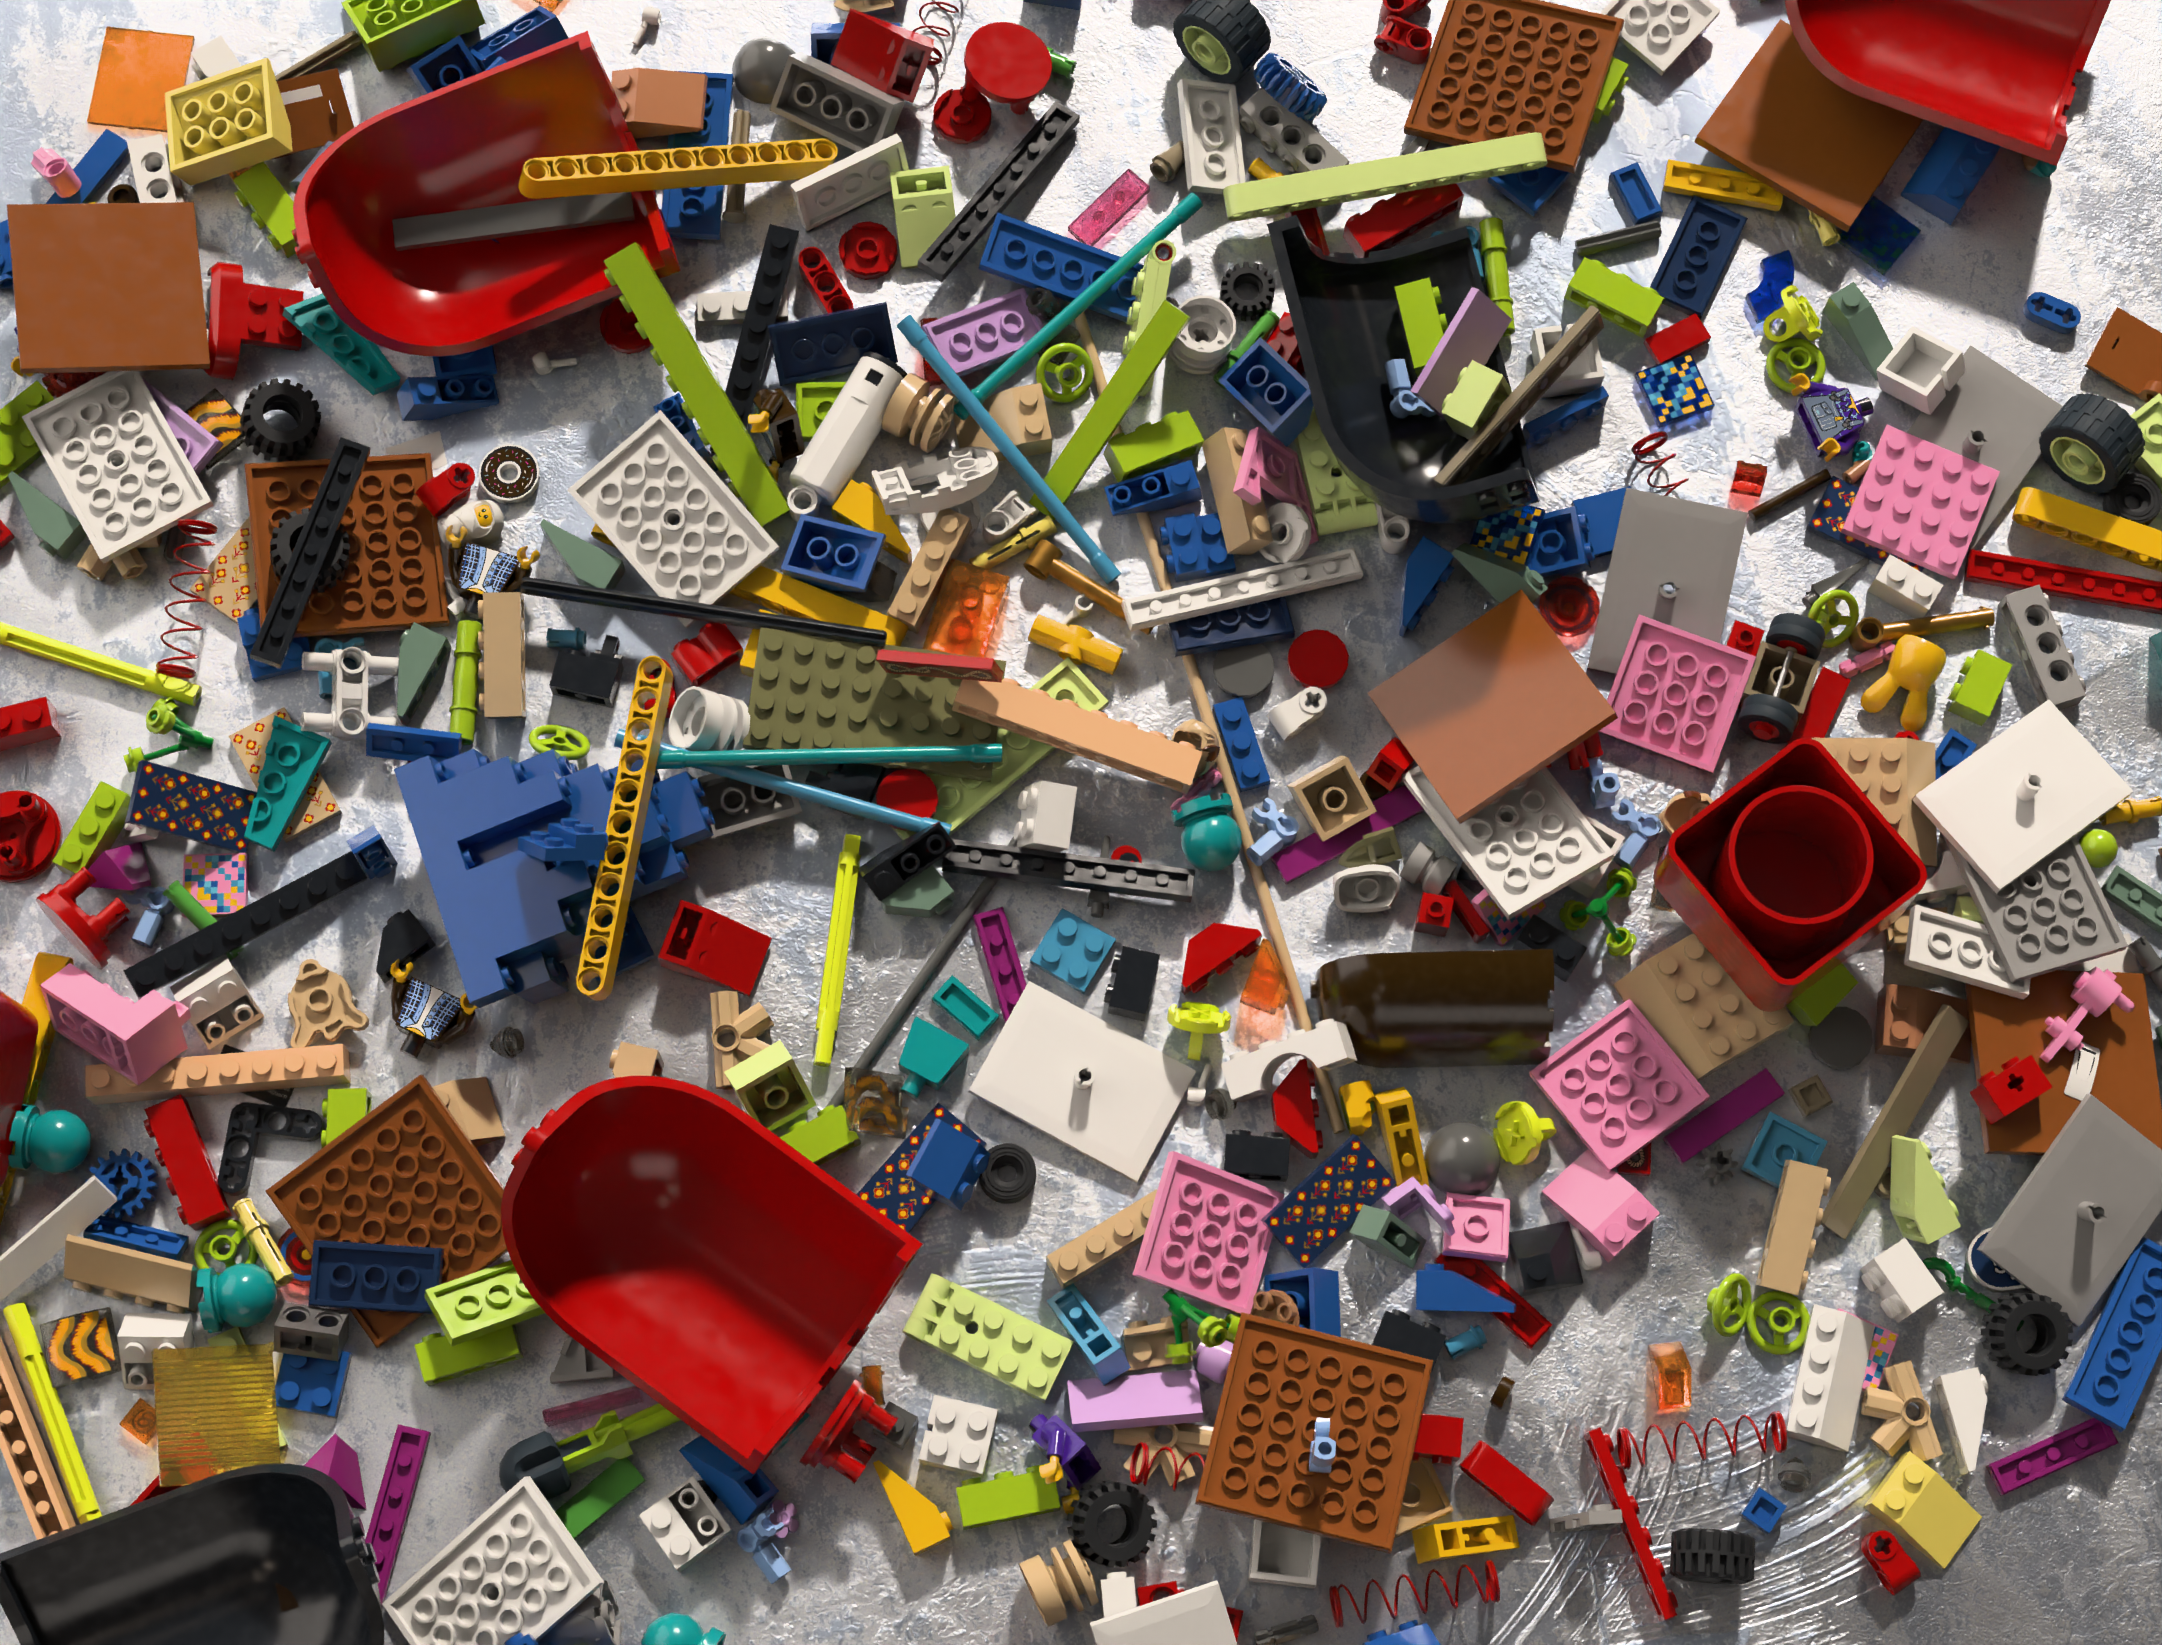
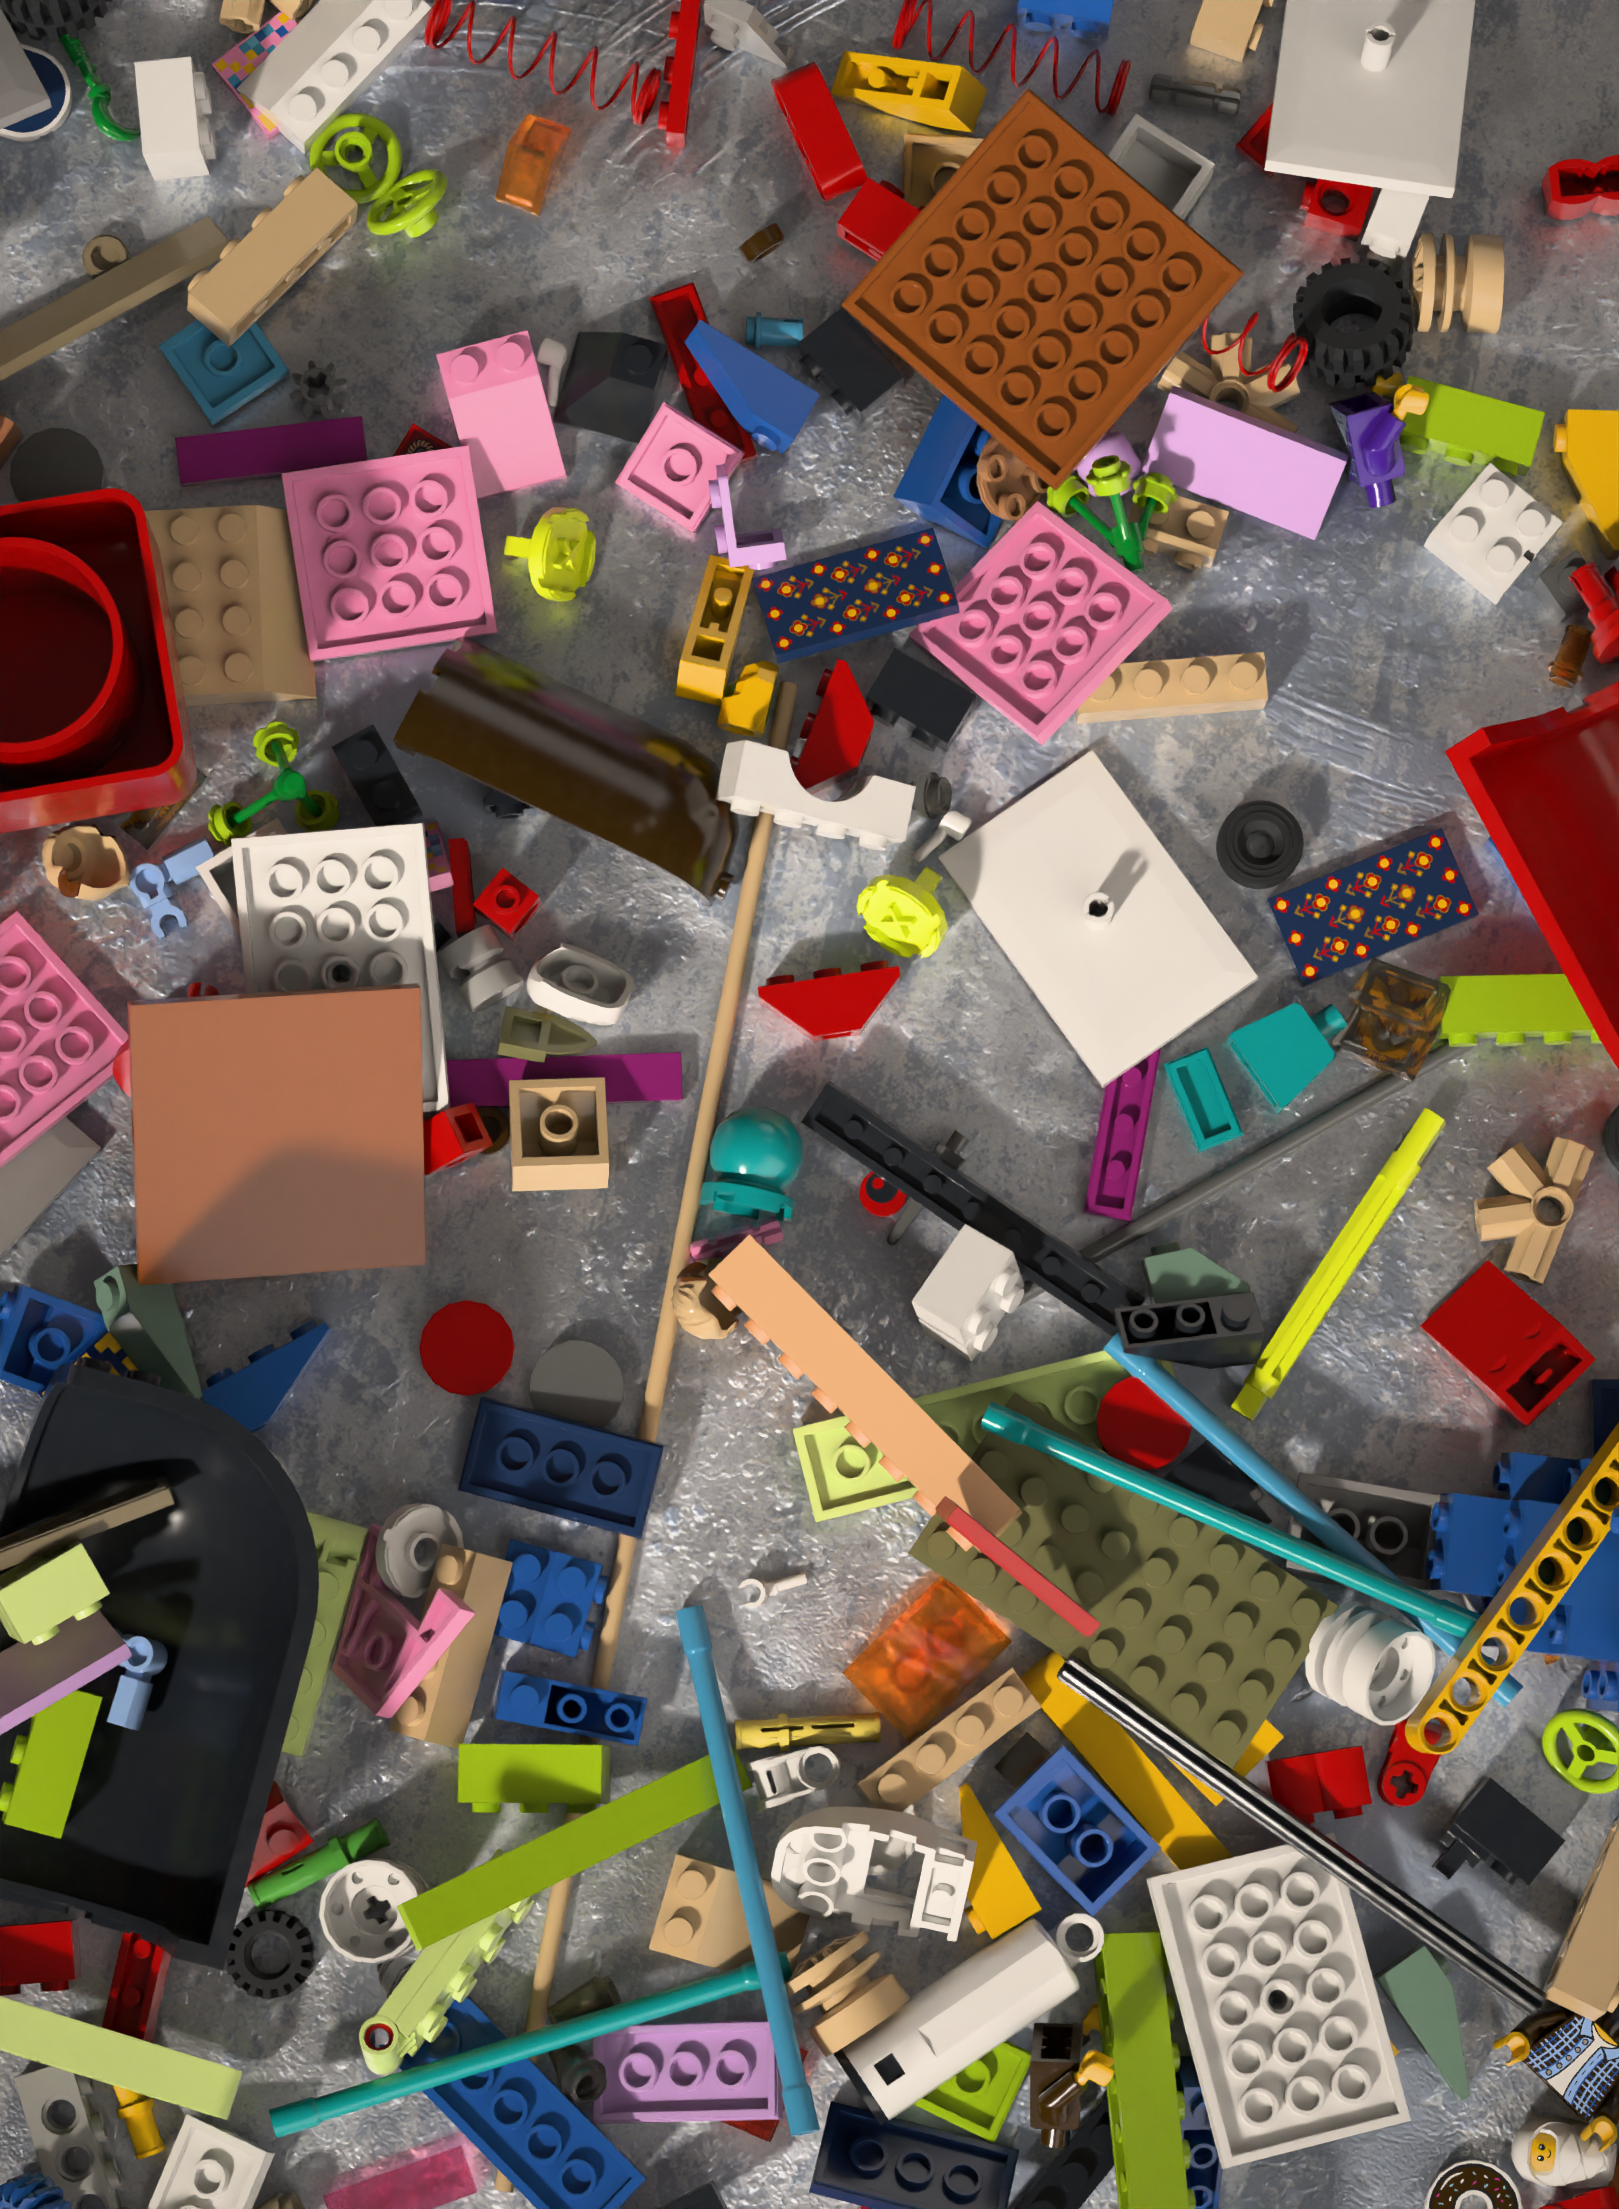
camera: 150 degrees left, 10 degrees up
dark azure pin [546,627,587,651] -> none
yellowish green brick [724,1040,817,1131] -> none
yellowish green hinge [902,1273,1074,1403] -> none
blue slope [906,1118,991,1211] -> none
pearl gold piece [1023,539,1155,635] -> none
yellow piece [1028,614,1123,675] -> none
dark azure plate [1030,908,1116,994] -> none
lime piece [1036,343,1094,403] -> none
dark azure slope [1046,1283,1131,1385] -> none
black brick [1104,946,1160,1022] -> none
white tile [1121,548,1363,632] -> none
blue plate [1213,697,1271,793] -> none
blue slope [1218,337,1314,447] -> none
clear orange slope [1240,938,1291,1016] -> none
light blue bar [1246,798,1299,866] -> none
white piece [1267,687,1327,741] -> none
light blue bar [1309,1418,1336,1473] -> none
sand green slope [1349,1204,1427,1269] -> none
dark grey piece [1424,1122,1500,1196] -> none
clear red tile [1538,576,1600,637] -> none
light blue bar [1585,757,1621,810] -> none
dark tan tile [1788,1074,1833,1118] -> none
yellowish green slope [1890,1135,1961,1245] -> none

